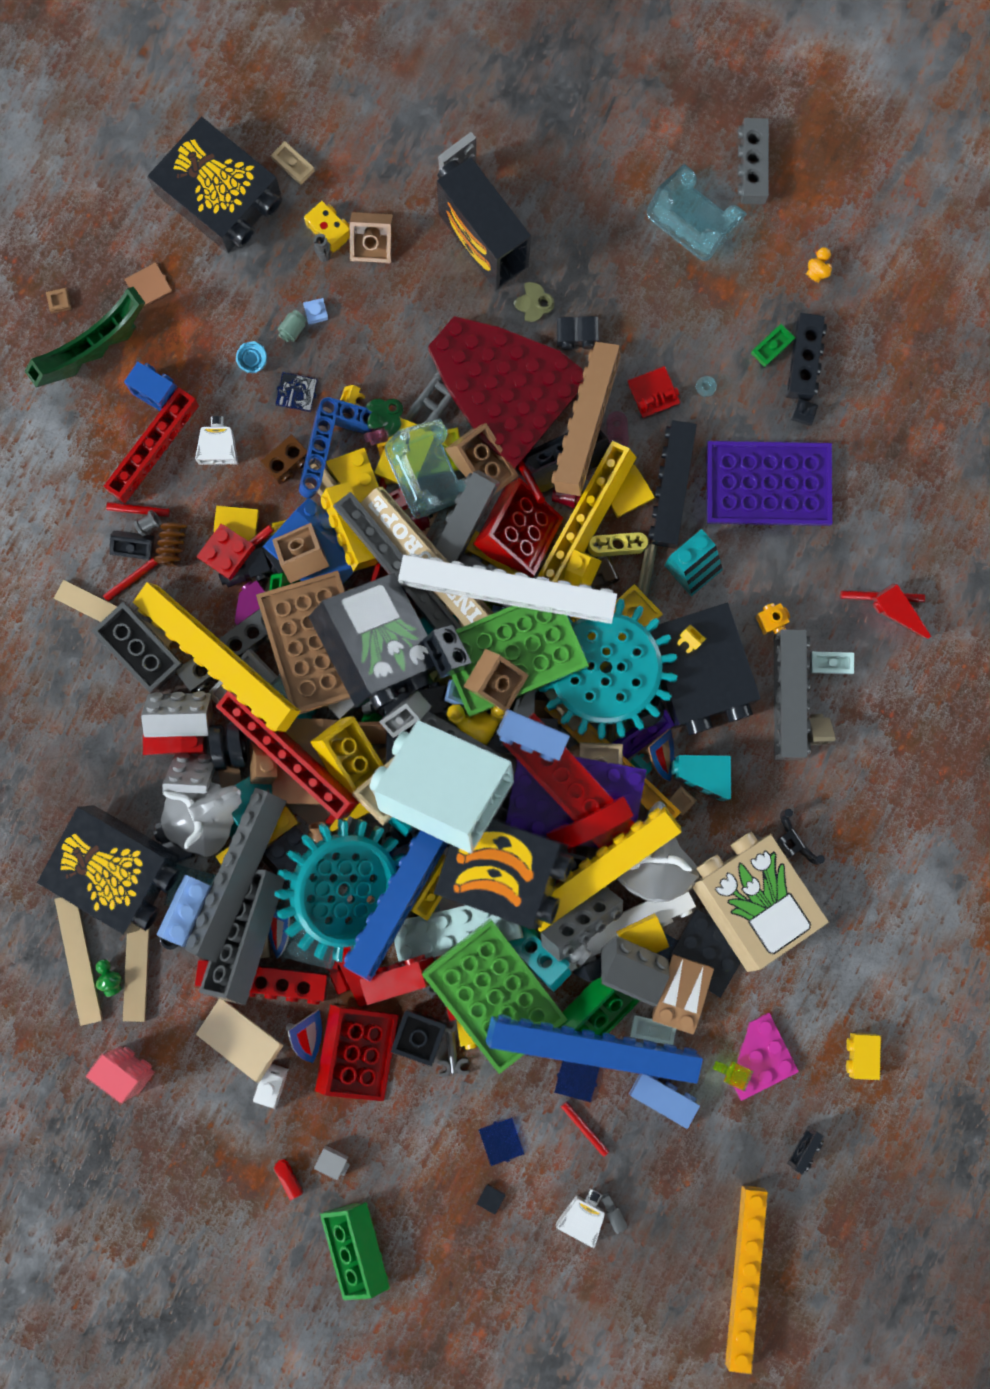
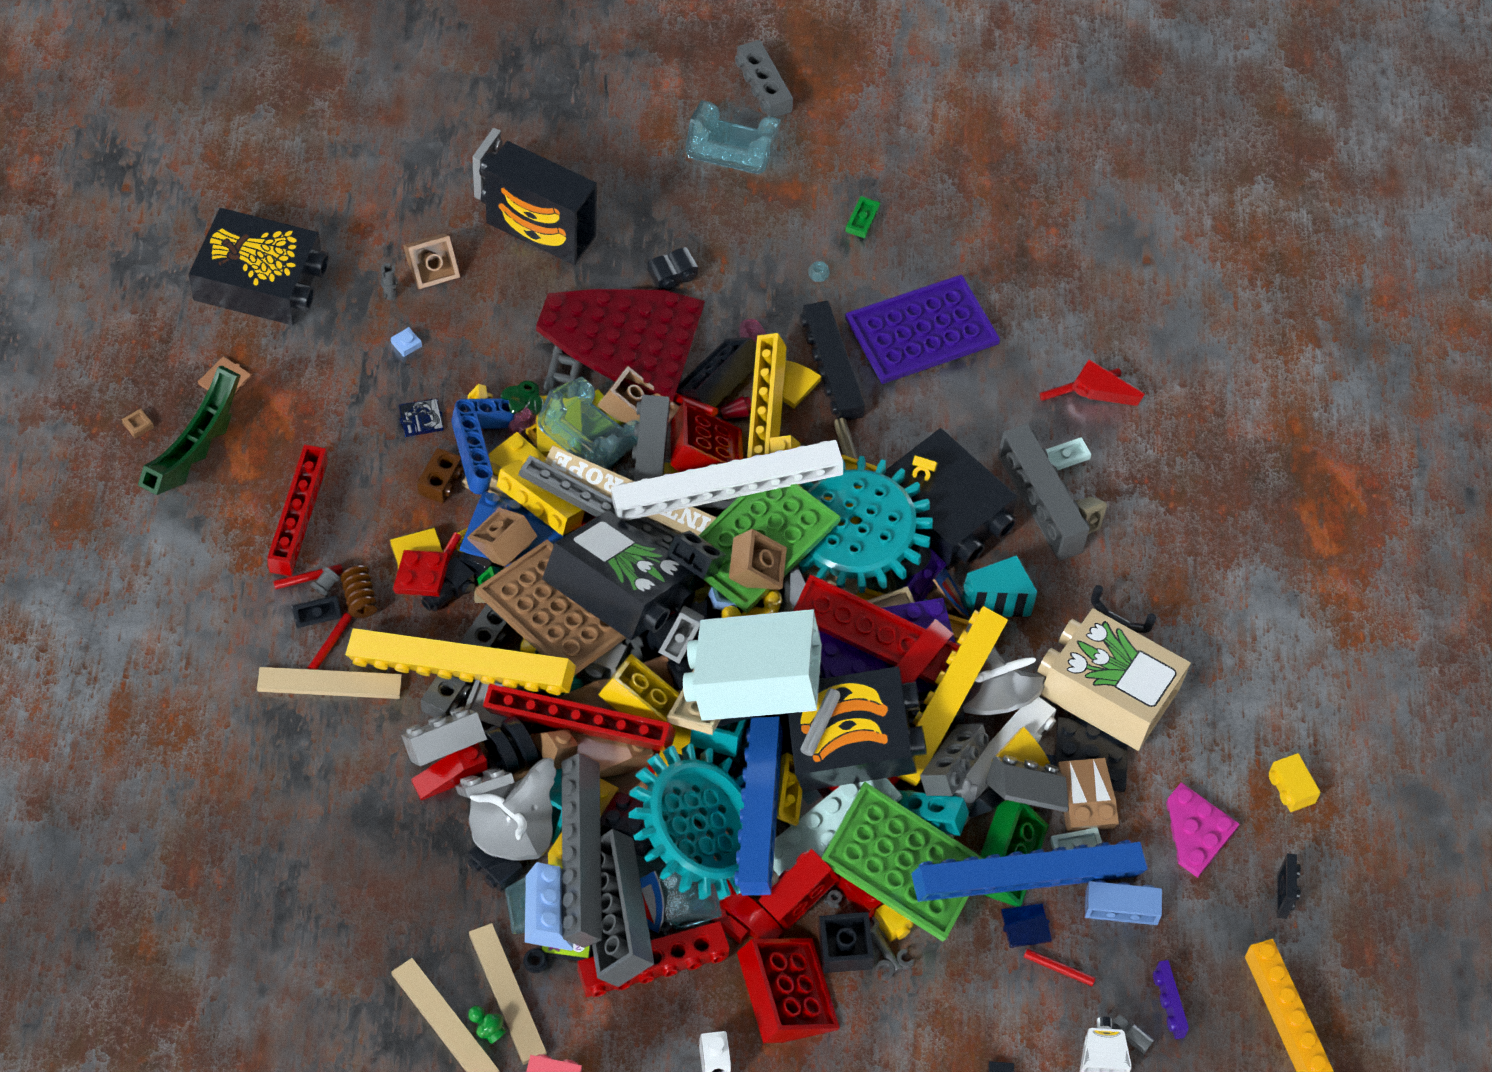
camera: 25 degrees left, 25 degrees down
black brick [37,805,180,935] -> none
dark grey brick [92,602,184,693] -> none
blue brick [124,361,177,411] -> none
white torso [196,416,238,465] -> none
tan tile [196,999,284,1083] -> none
magenta slope [235,581,265,625] -> none
medium azure hair [236,341,268,373] -> none
tan plate [271,141,315,185] -> none
sand green brick [277,310,307,342] -> none
shield [286,1009,322,1063] -> none
yellow brick [304,201,350,253] -> none
clear blue piece [478,1117,524,1166] -> none
medium blue brick [497,709,570,762] -> none
olive plate [513,282,554,322] -> none
medium nougat brick [552,342,621,496] -> none
light yellow beam [588,532,648,557] -> none
red hinge [627,366,680,418] -> none
teal slope [664,529,723,597] -> none
clear neon green plate [713,1061,753,1091] -> none
light orange brick [755,603,790,635] -> none
black brick [786,313,827,401] -> none
black tile [791,399,819,426] -> none
light orange animal [806,247,832,283] -> none
none -> light grey axle [801,688,840,756]
none -> dark purple plate [1153,960,1189,1040]

